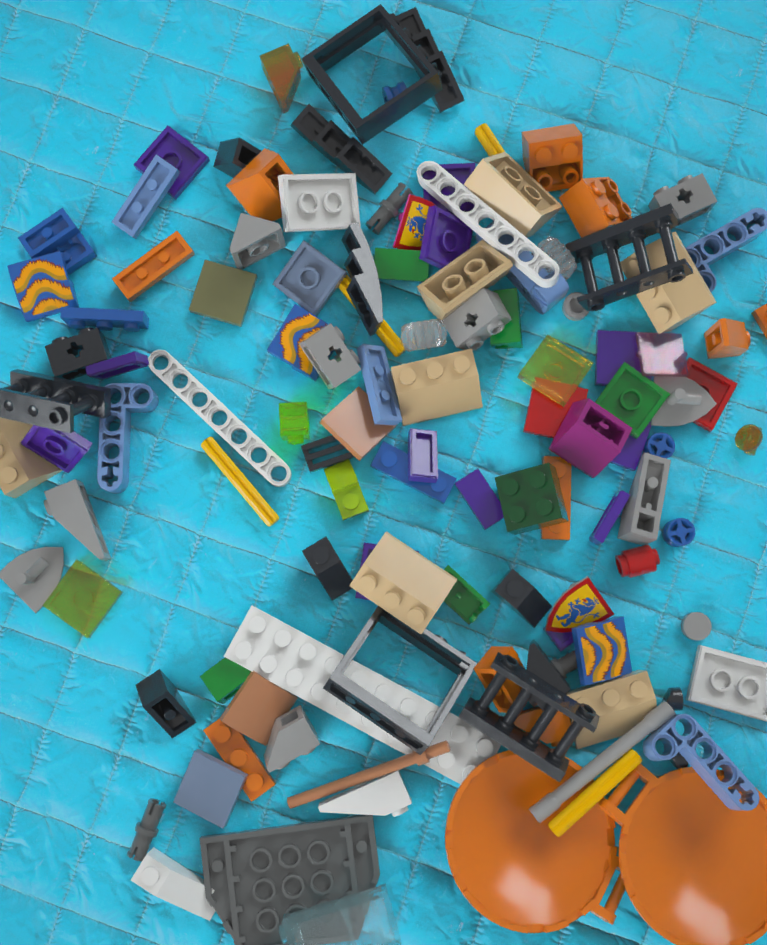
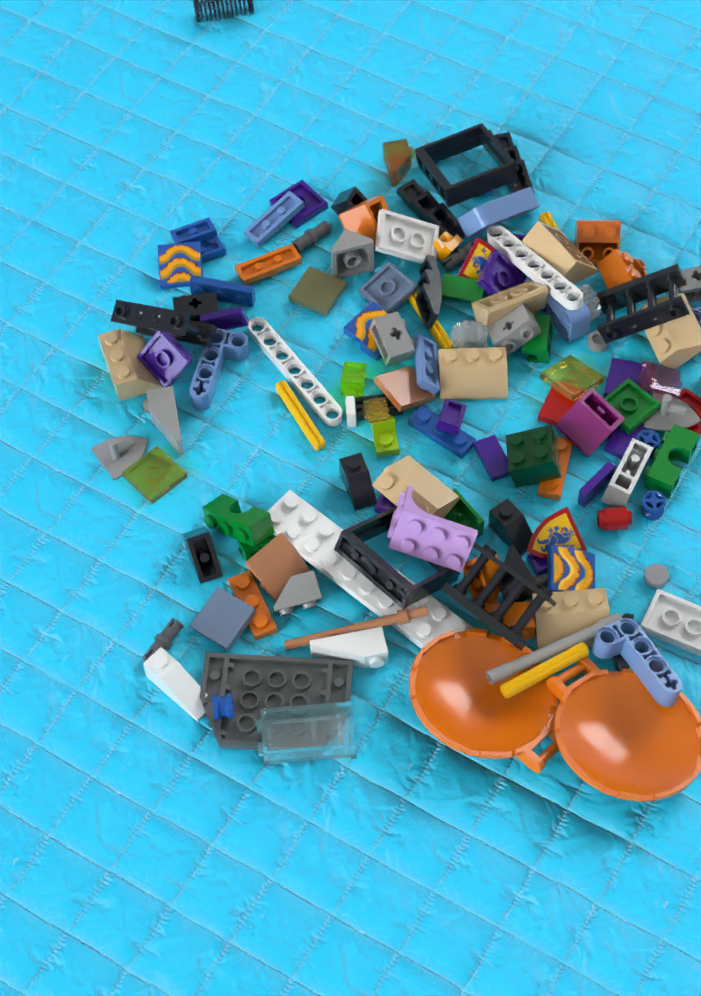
camera: 15 degrees right, 25 degrees down
none -> green arch [202,493,275,547]
none -> blue wheel [212,693,235,720]
none -> dark grey pin [291,221,332,253]
none -> white tile [345,396,356,428]
none -> clear yellow bracket [363,397,390,423]
none -> lavender bracket [387,486,478,573]
none -> light orange tile [432,231,463,261]
none -> medium blue beam [457,187,540,239]
none -> green arch [643,424,700,499]

